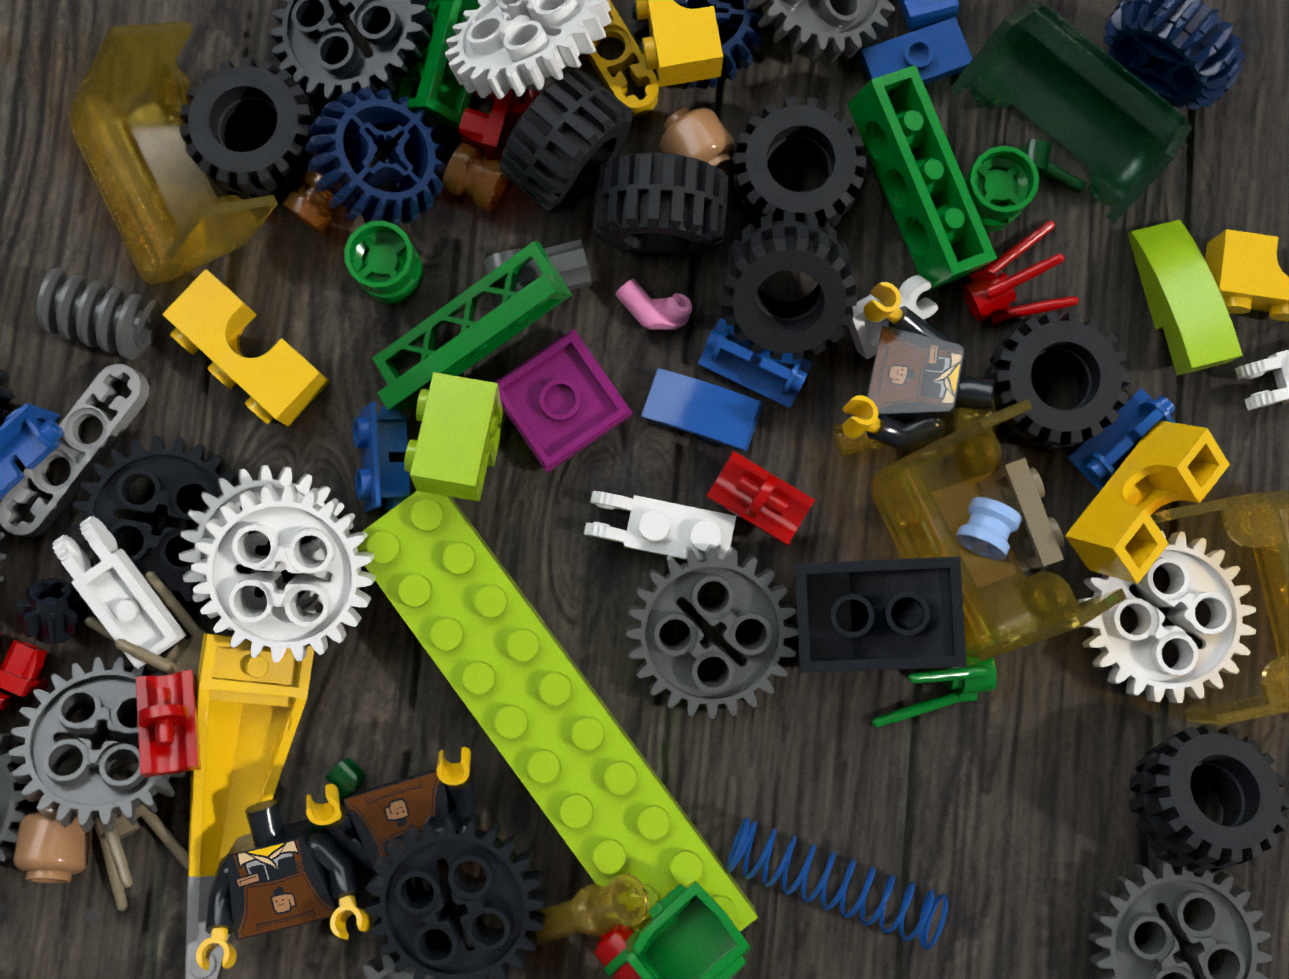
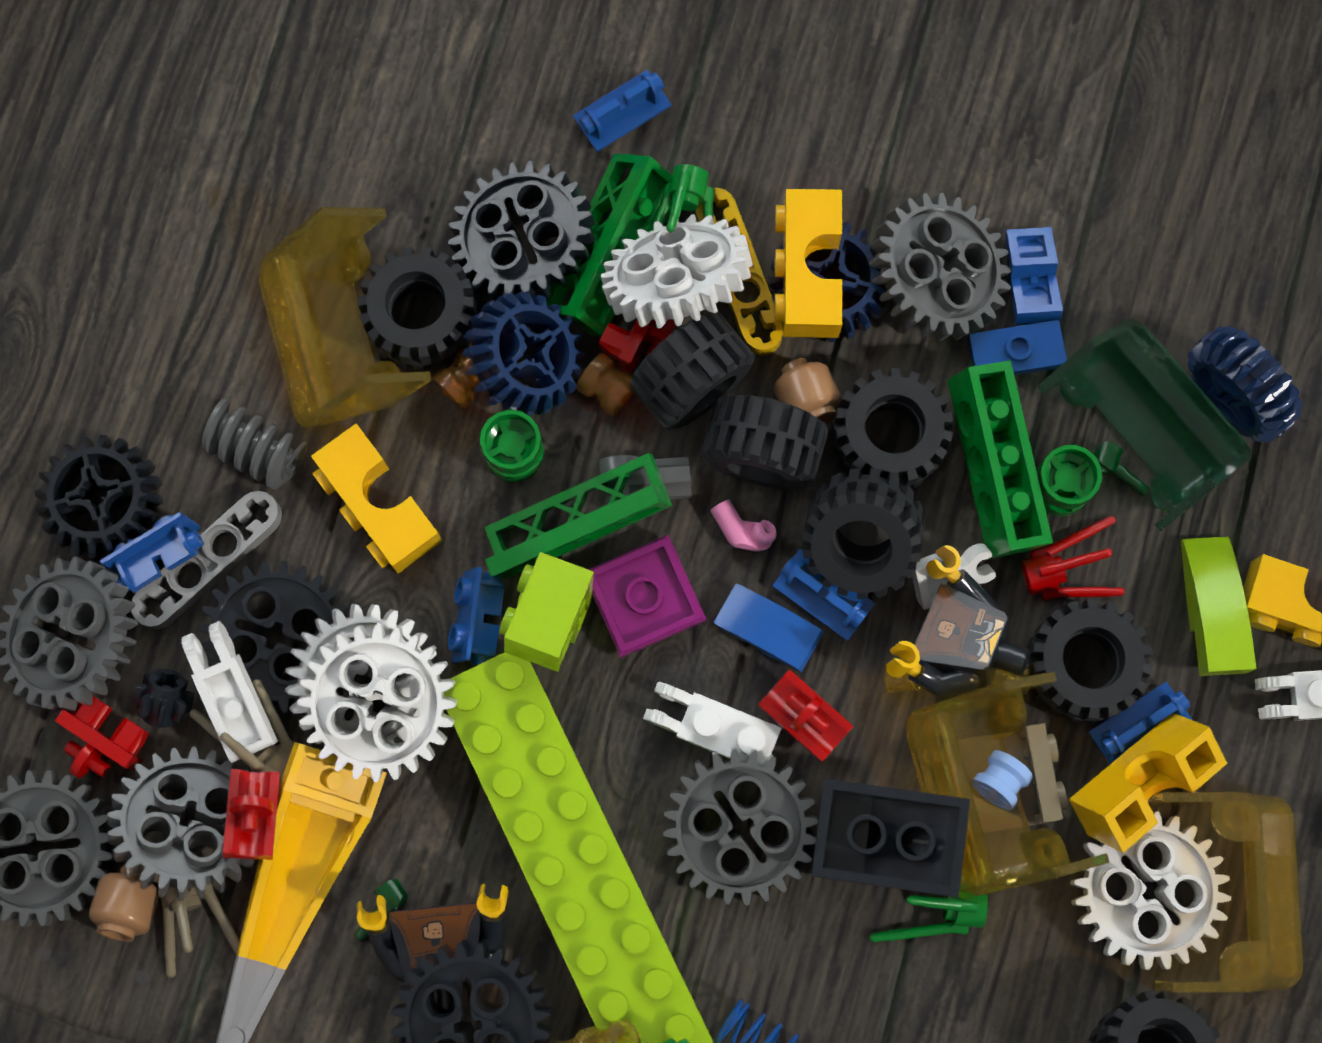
camera: 10 degrees right, 5 degrees down
torso [196,800,371,971] -> none

